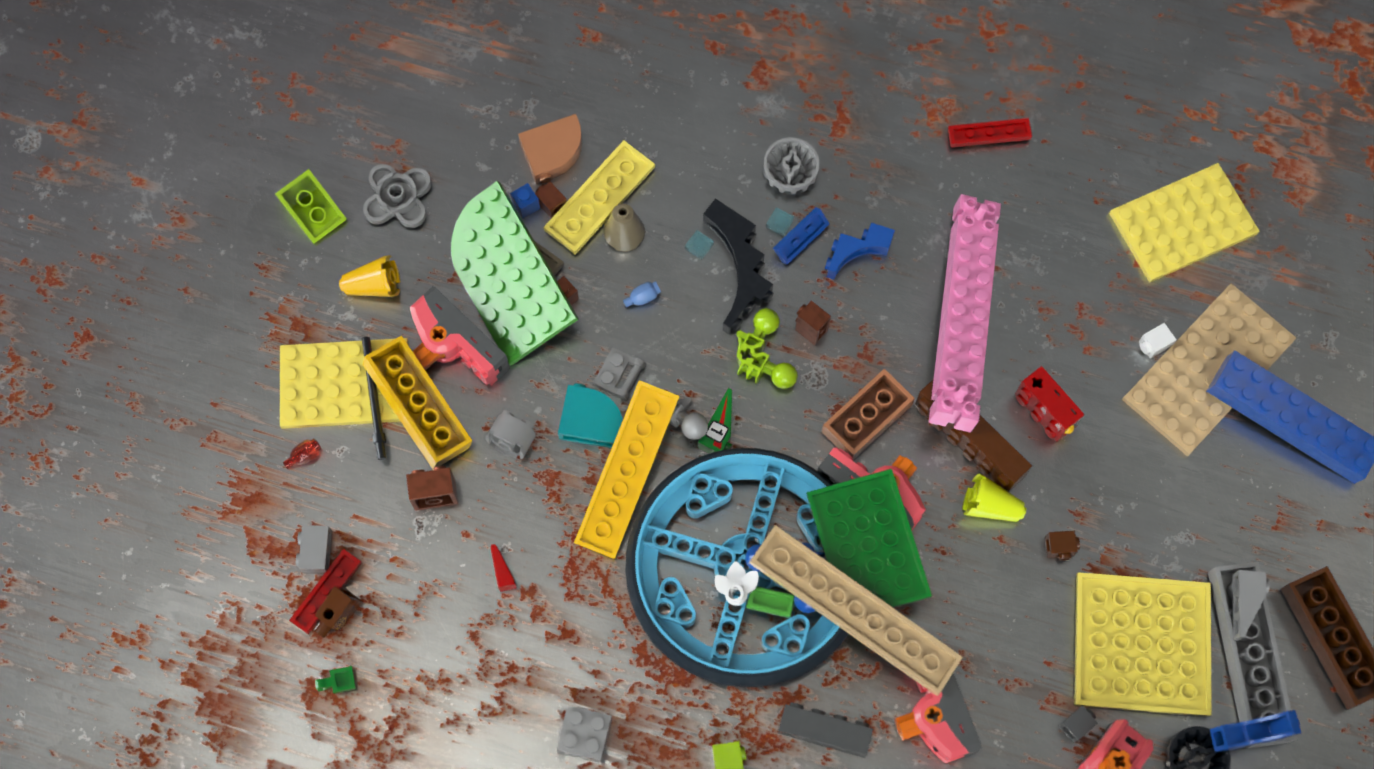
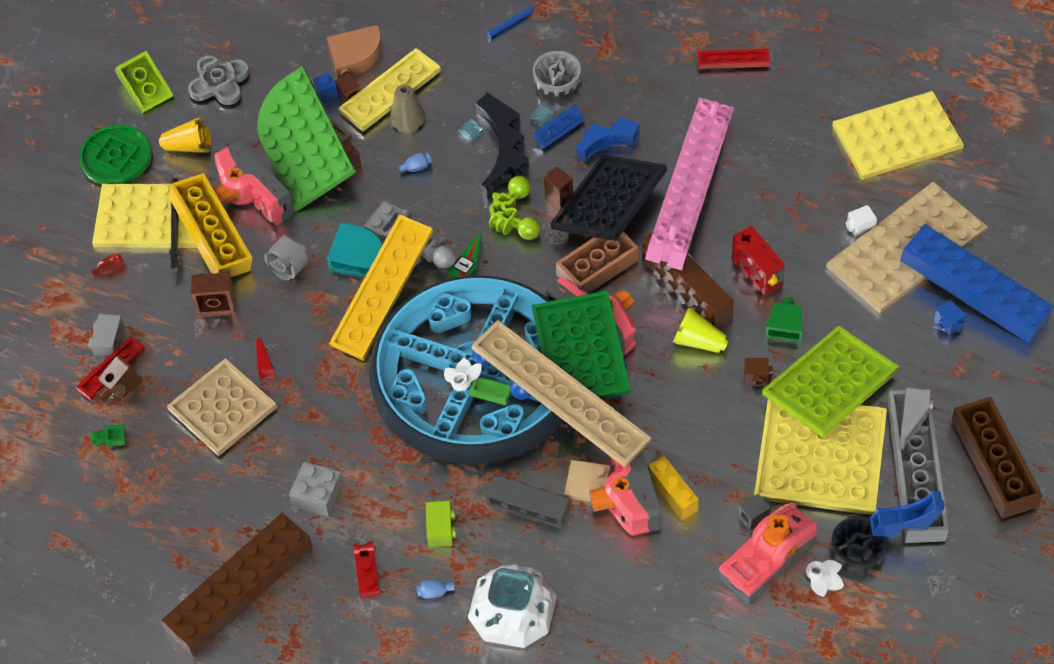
camera: 10 degrees right, 15 degrees down
none -> green plate [79,125,152,184]
none -> tan plate [167,358,277,456]
none -> blue bar [487,7,533,38]
none -> black plate [550,154,667,241]
none -> tan plate [564,460,610,502]
none -> yellow brick [648,456,699,521]
none -> lime plate [762,326,899,437]
none -> green torso [765,297,803,342]
none -> blue brick [934,300,966,336]

